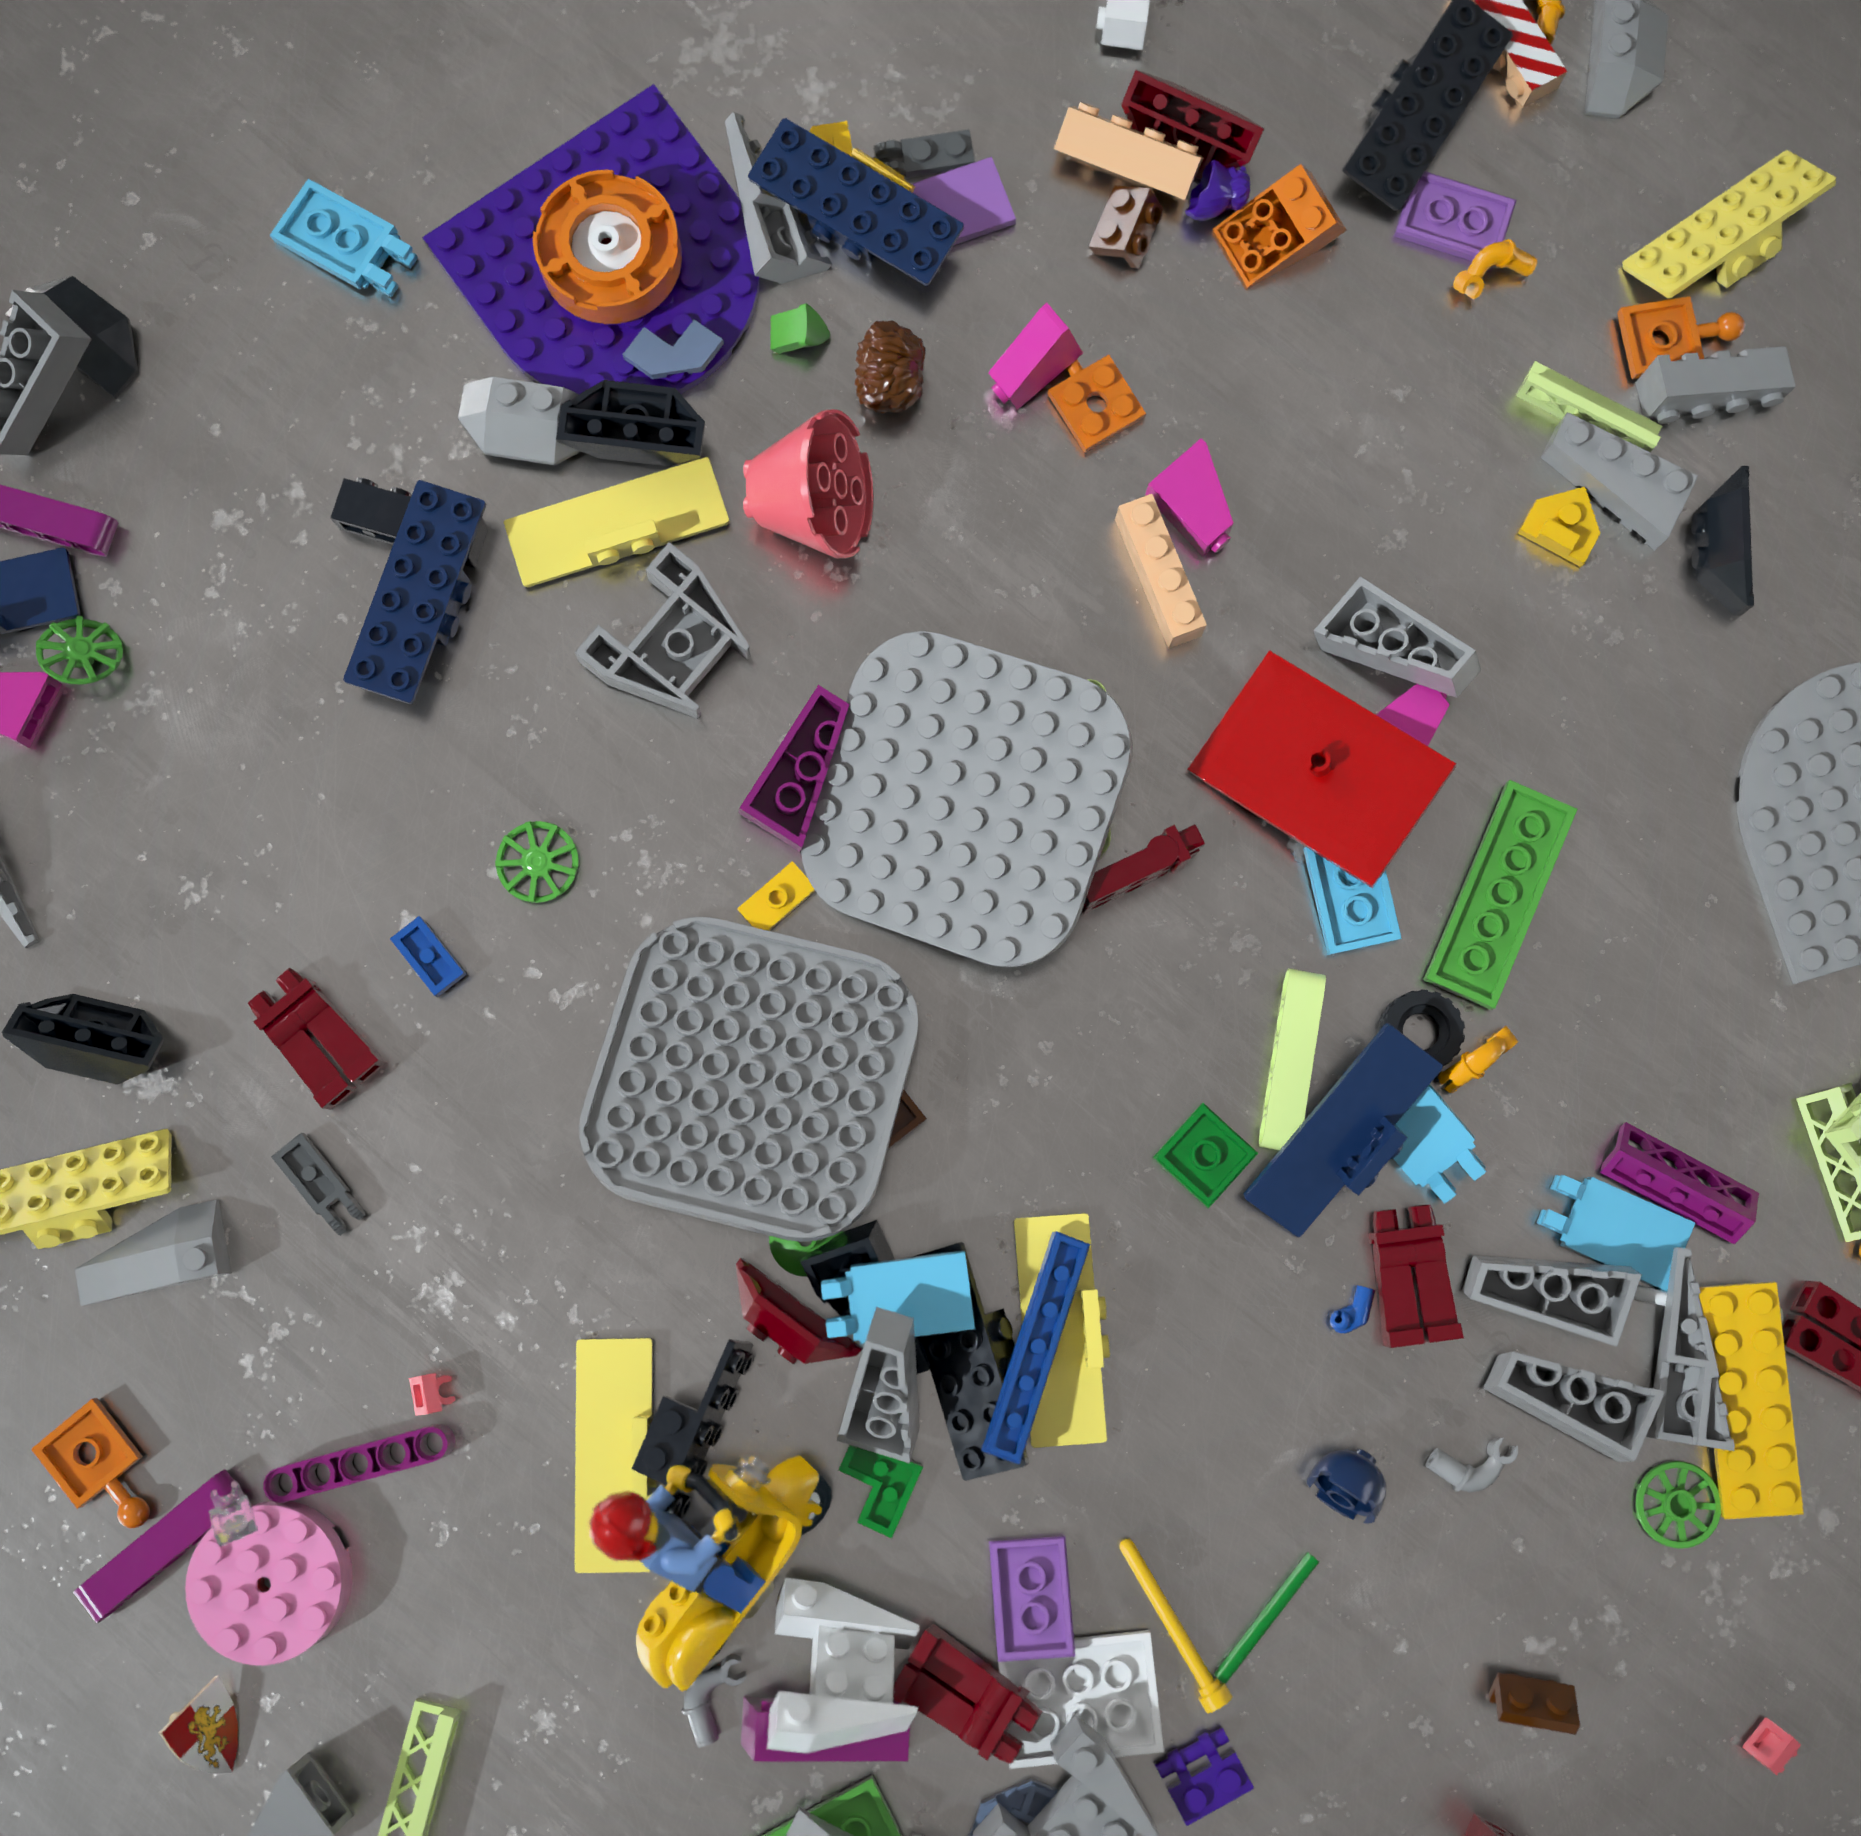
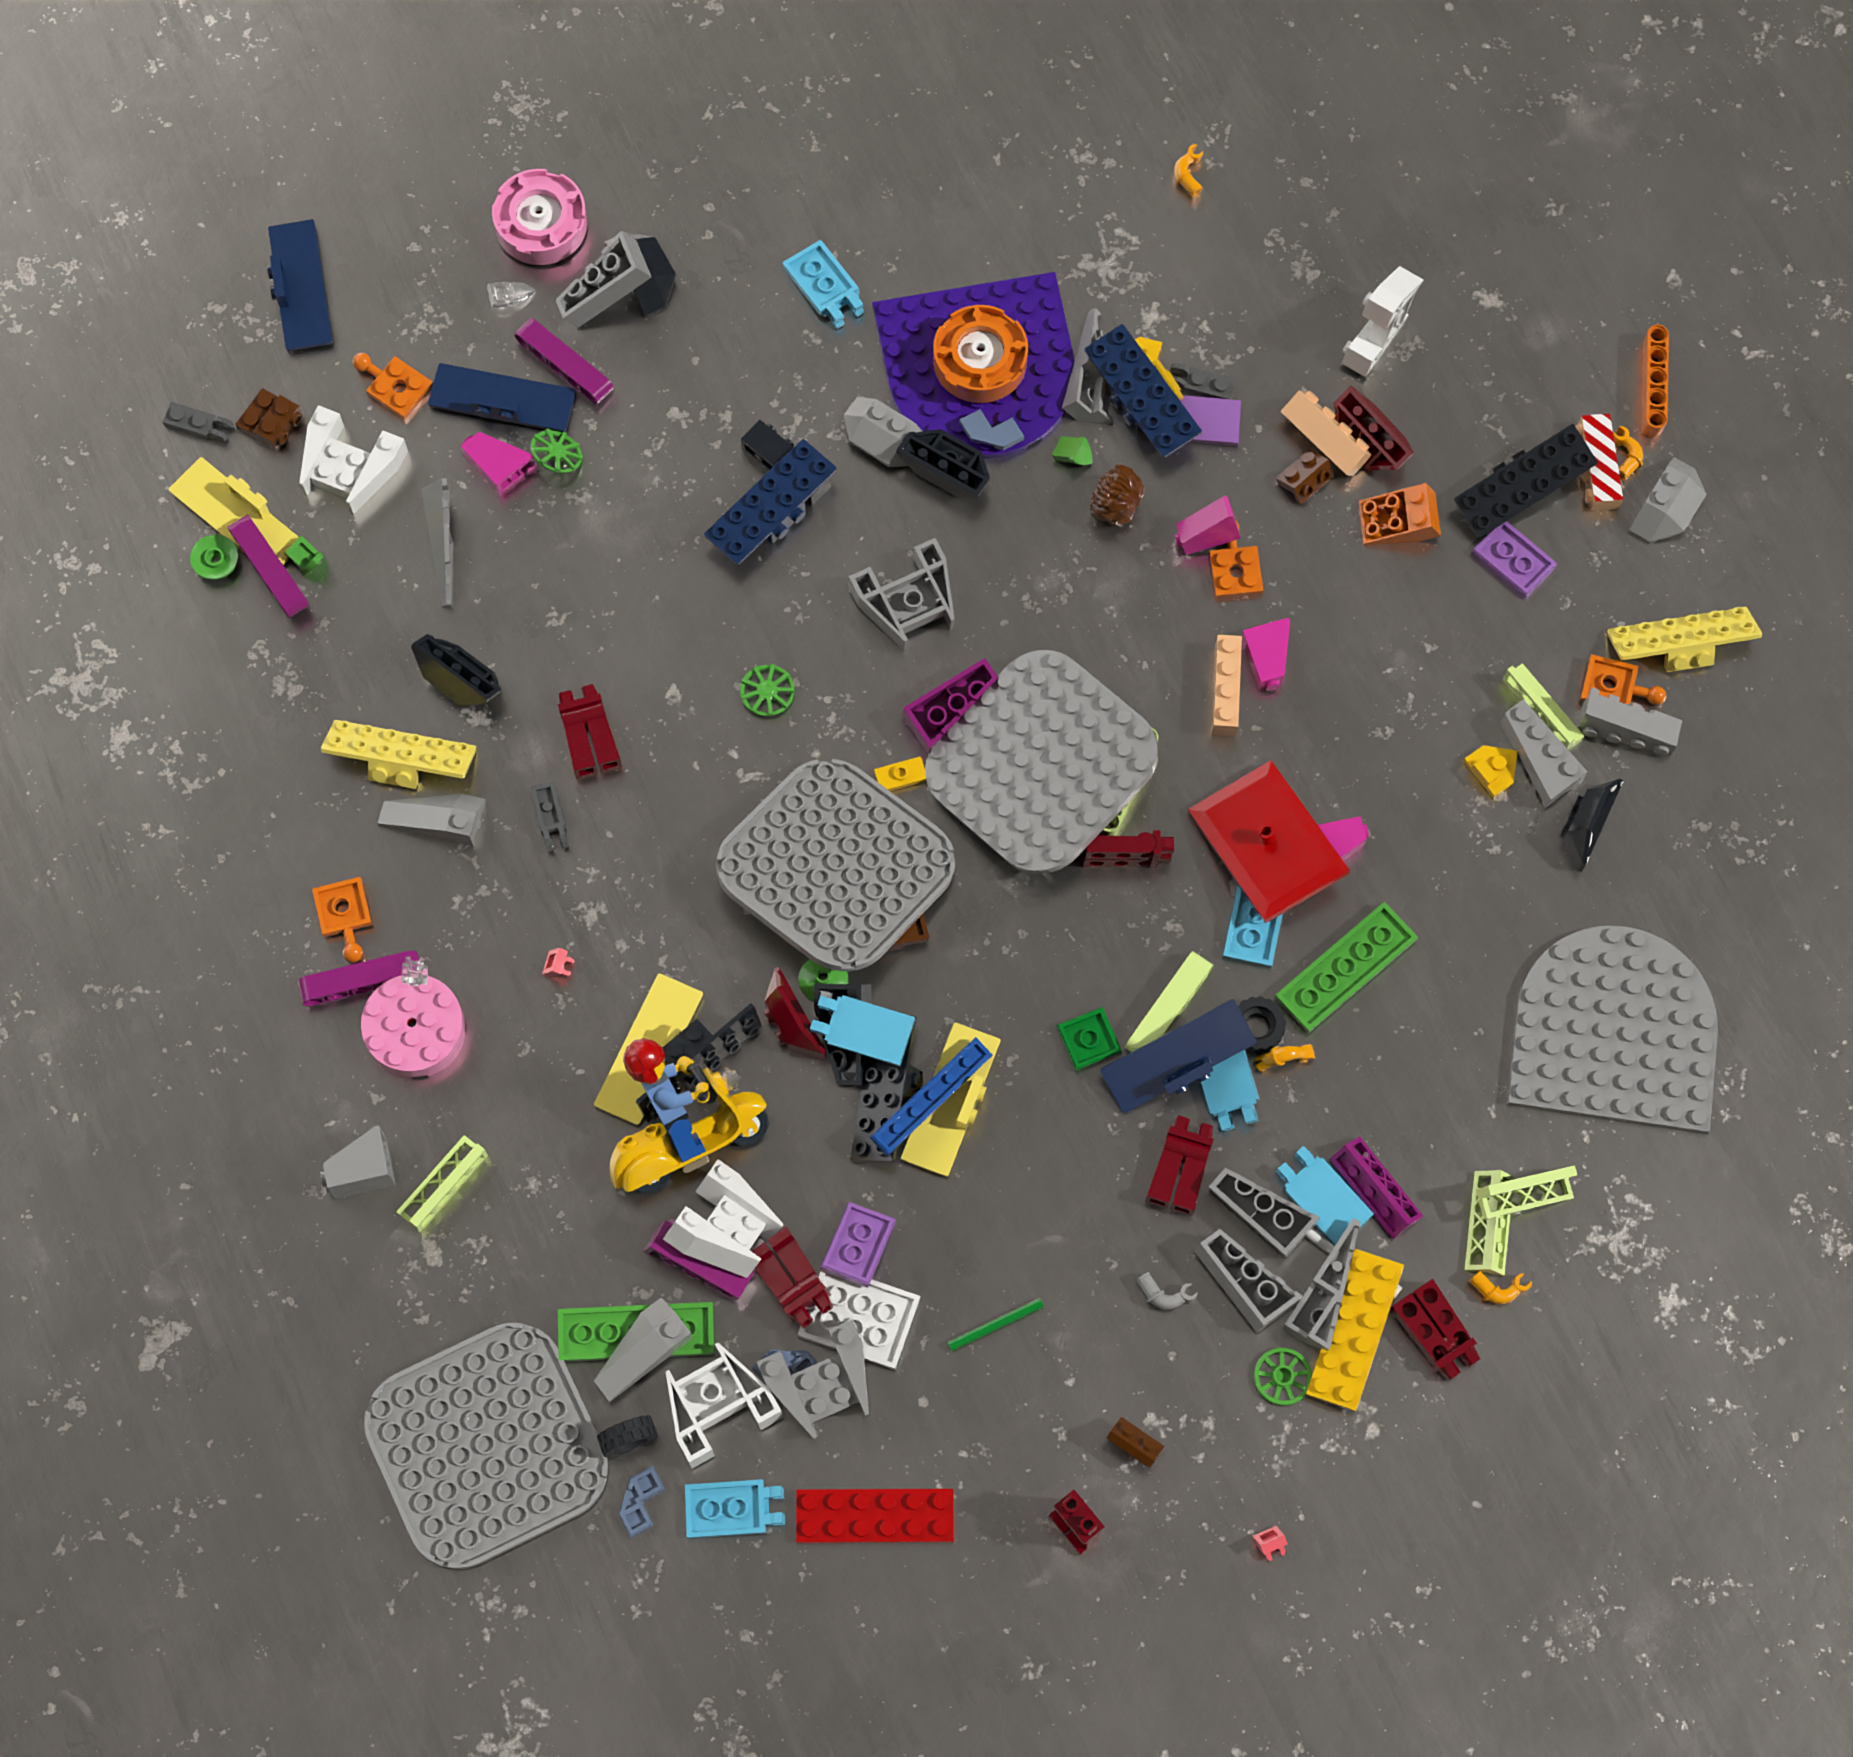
camera: 25 degrees right, 10 degrees down
shield [159,1676,238,1774] -> none
magenta beam [263,1424,455,1503] -> none
blue plate [390,916,467,997] -> none
light yellow bracket [504,457,729,588] -> none
light grey piece [682,1655,746,1747] -> none
coral cone [743,409,873,558] -> none
light grey wedge [837,1307,919,1463] -> none
green plate [838,1445,923,1539] -> none
yellow piece [1120,1539,1233,1713] -> none
dark purple plate [1155,1727,1255,1826] -> none
dark purple hair [1185,160,1251,221] -> none
dark blue cylinder [1307,1449,1386,1524] -> none
light grey wedge [1313,576,1481,698] -> none
blue arm [1330,1285,1375,1333] -> none
light orange piece [1454,239,1537,299] -> none

